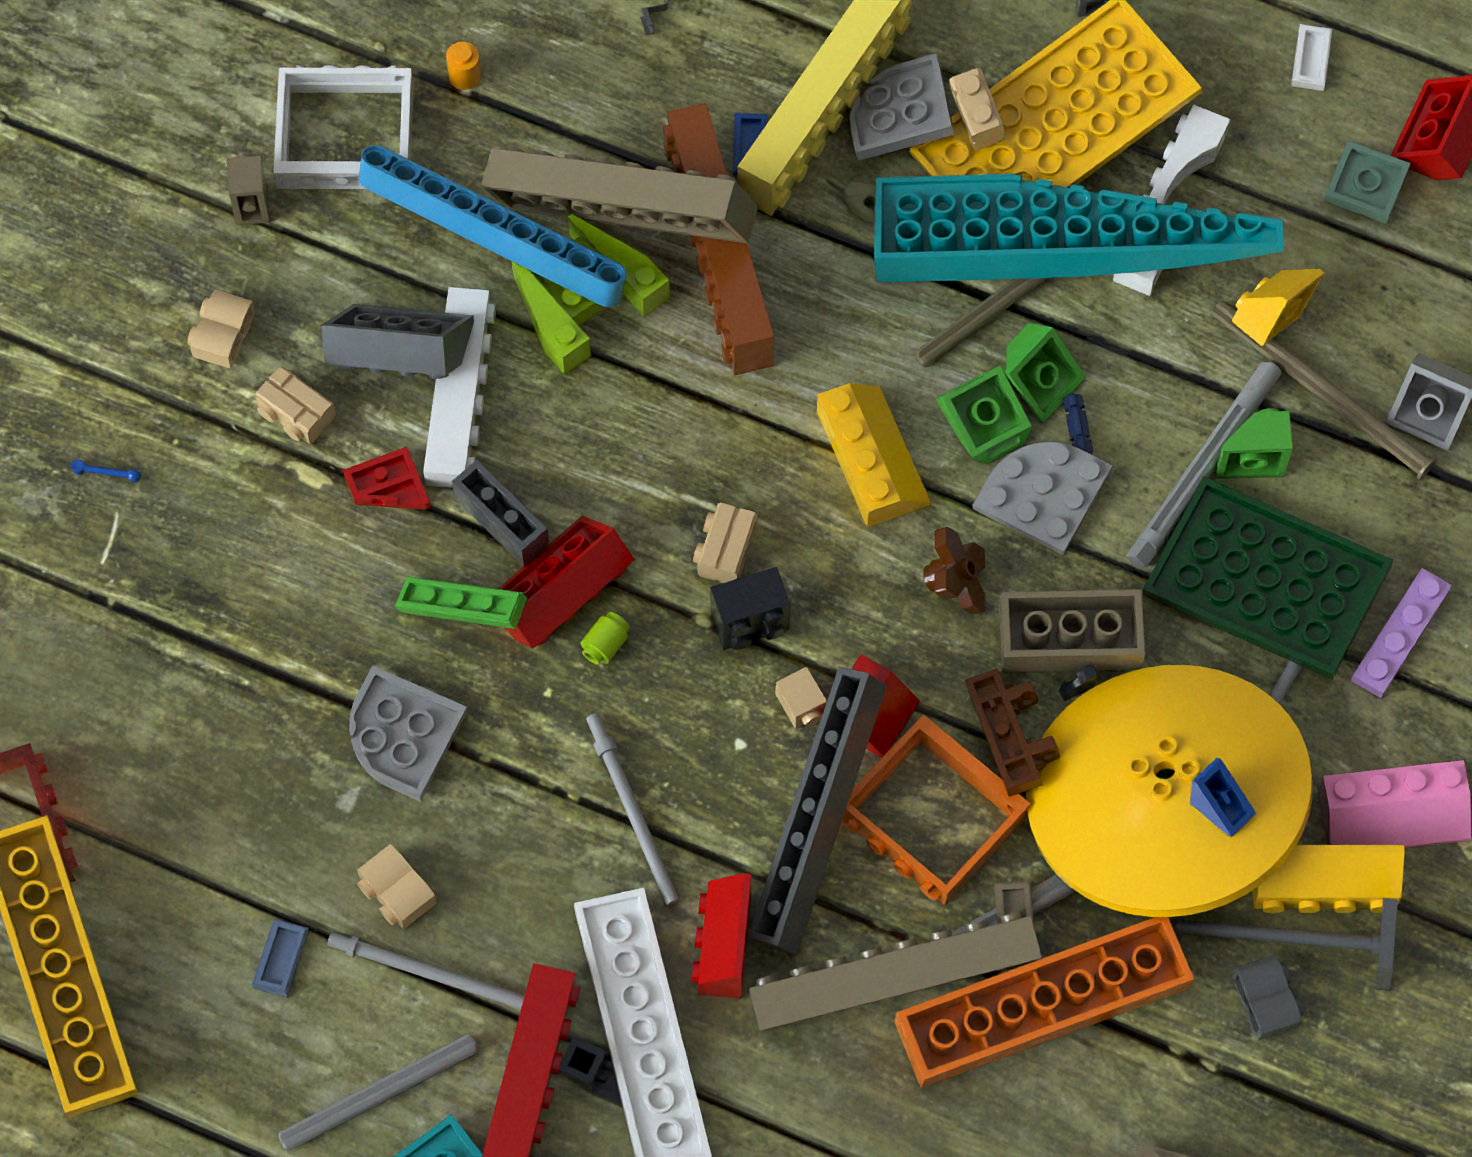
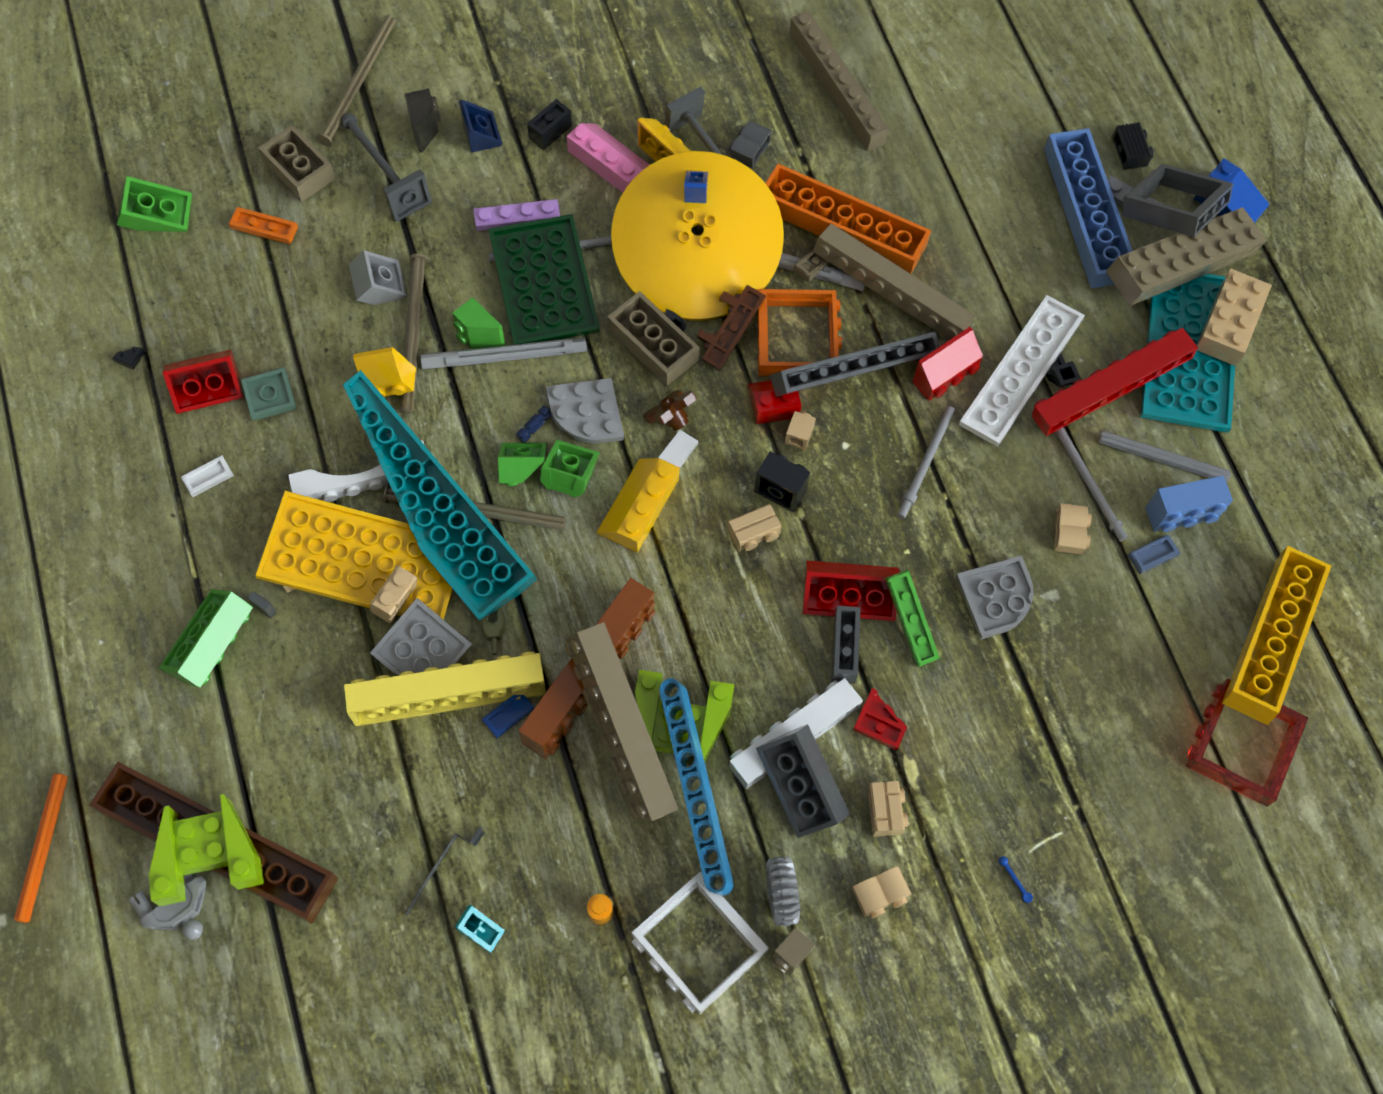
camera: 135 degrees left, 0 degrees up
lime brick [580,612,630,665] -> none
none -> white tile [658,430,698,468]
none -> light grey gear [766,856,800,927]
none -> medium blue brick [1145,476,1233,532]

